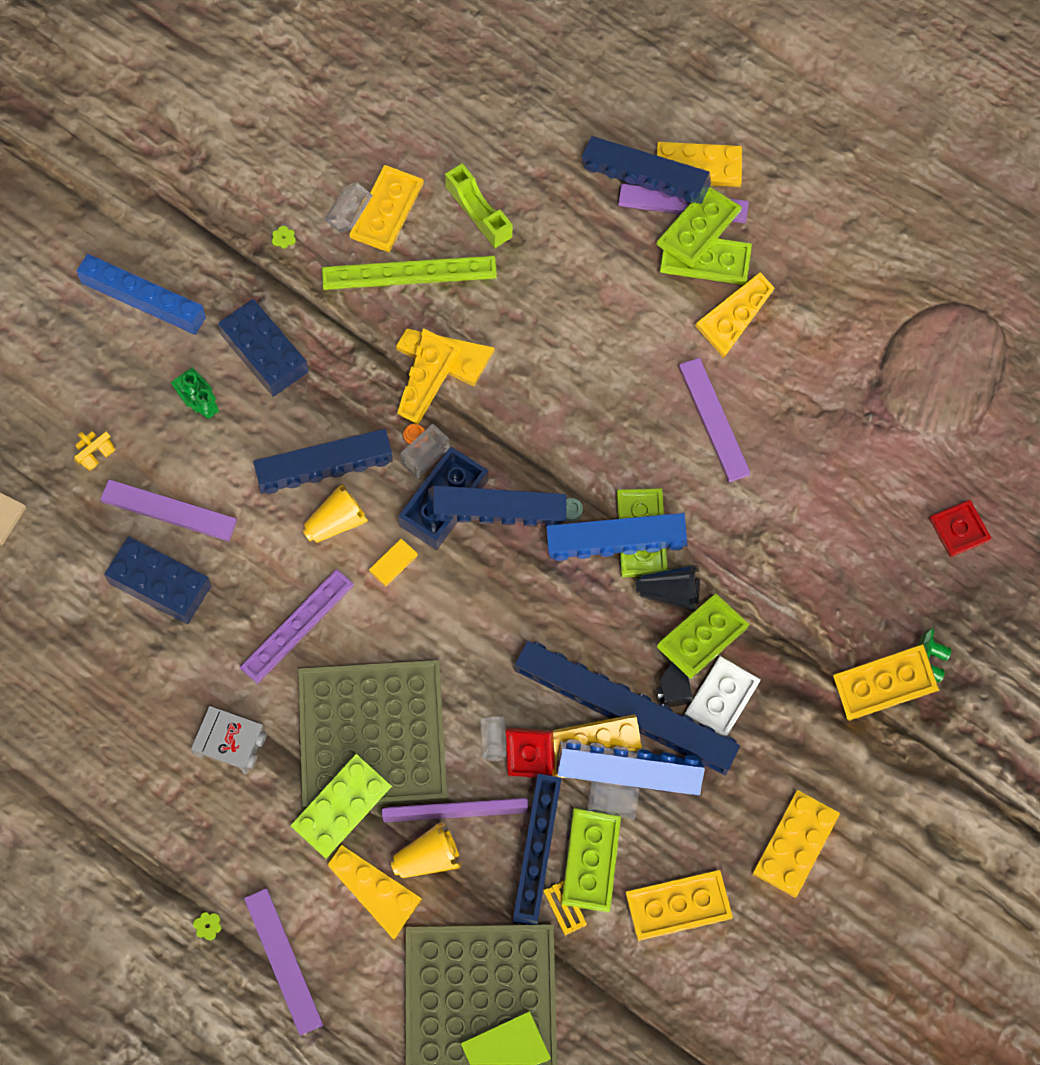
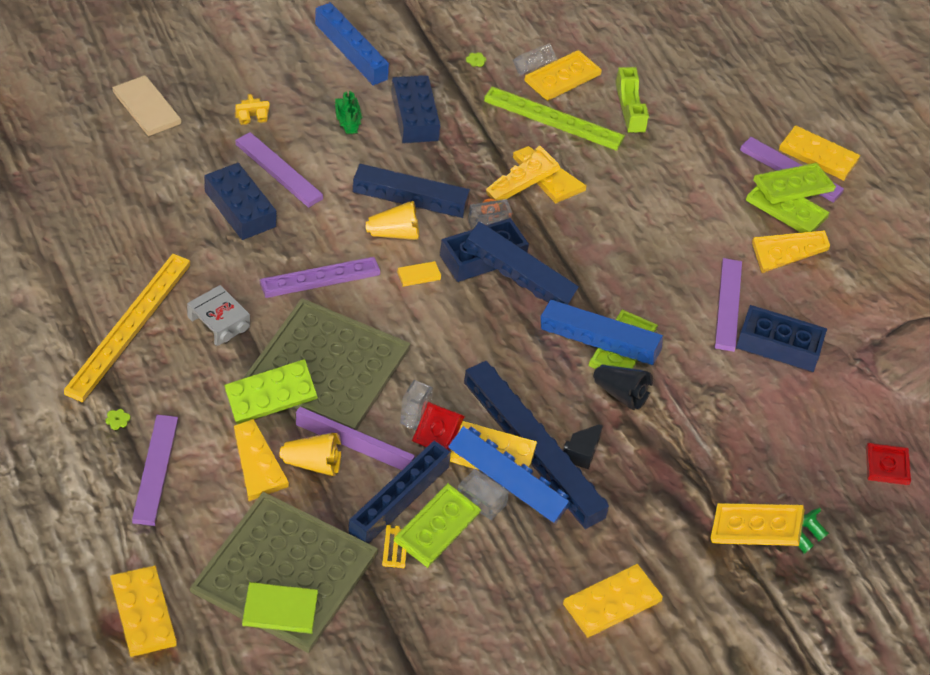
camera: 25 degrees right, 20 degrees down
sand green tile [566,498,583,522] -> none
dark blue brick [582,136,711,204] -> none
yellow plate [625,870,733,941] -> none
lime plate [657,593,750,679] -> none
white tile [685,656,760,737] -> none
none -> yellow plate [64,254,190,402]
none -> dark blue brick [736,305,827,372]

